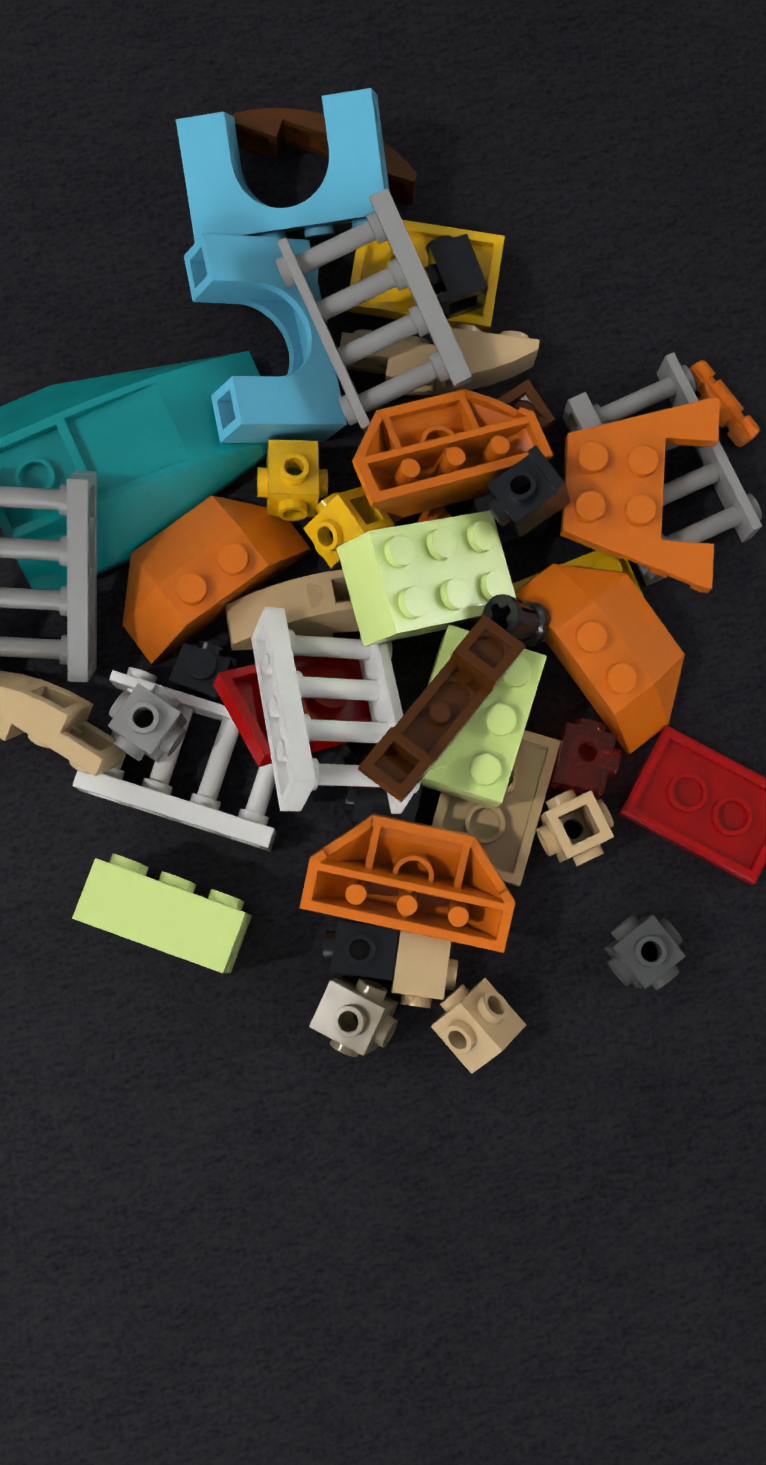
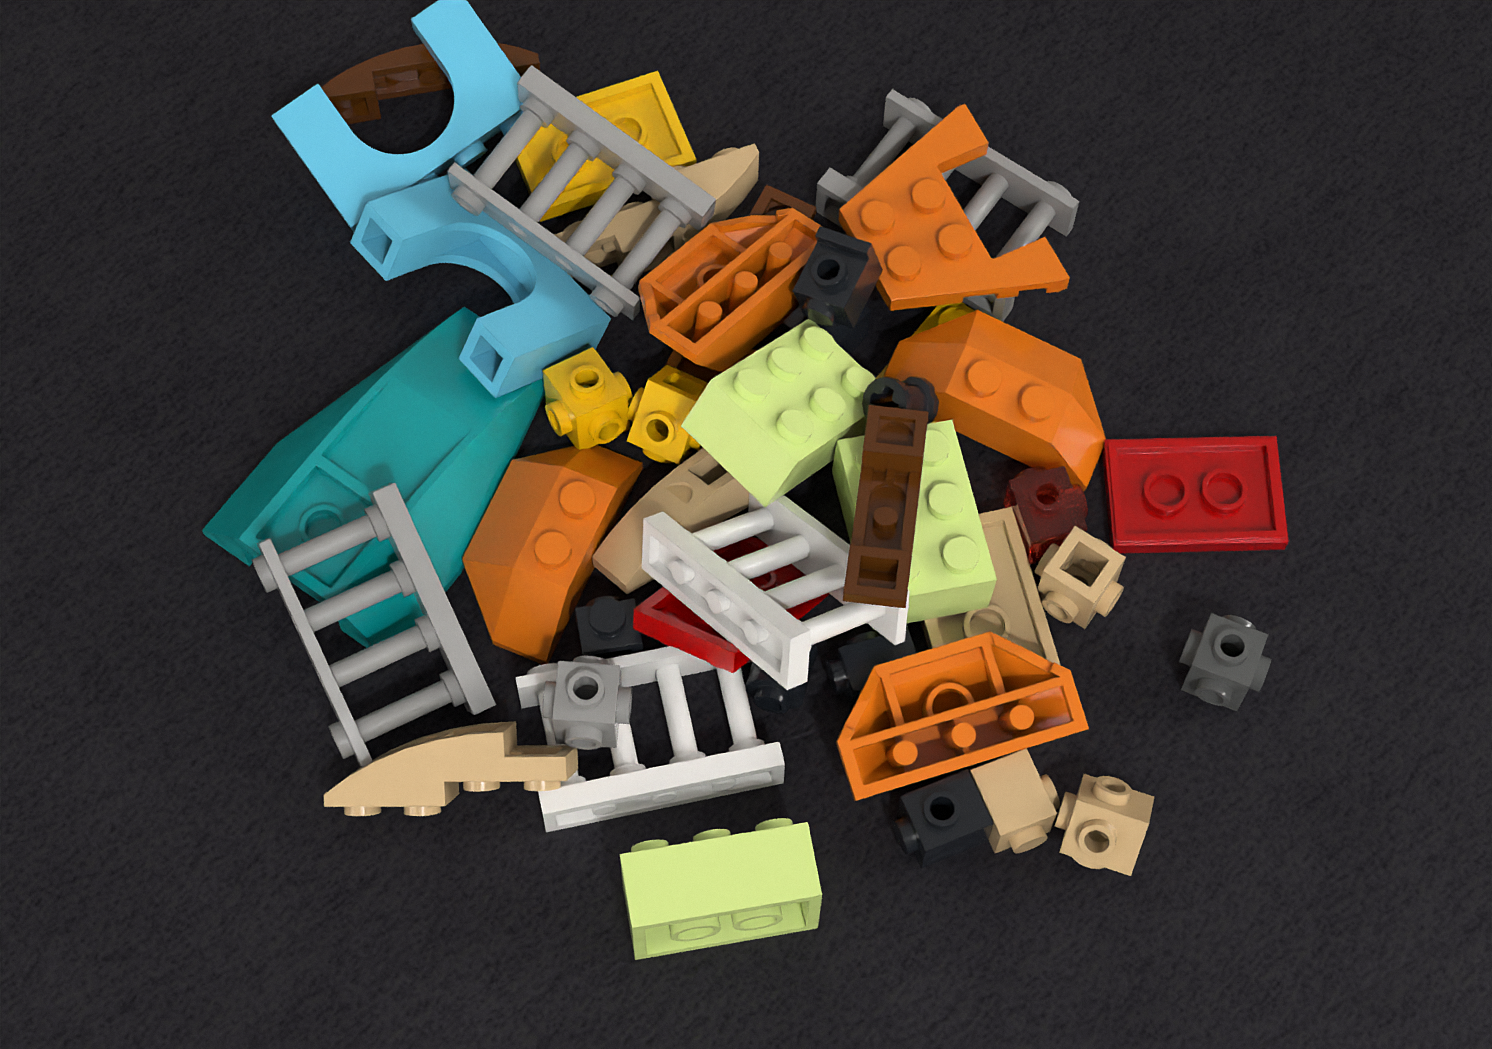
camera: 25 degrees left, 15 degrees down
dark tan brick [309,975,399,1057] -> none
black brick [423,234,488,319] -> none
orange axle [689,360,760,447] -> none

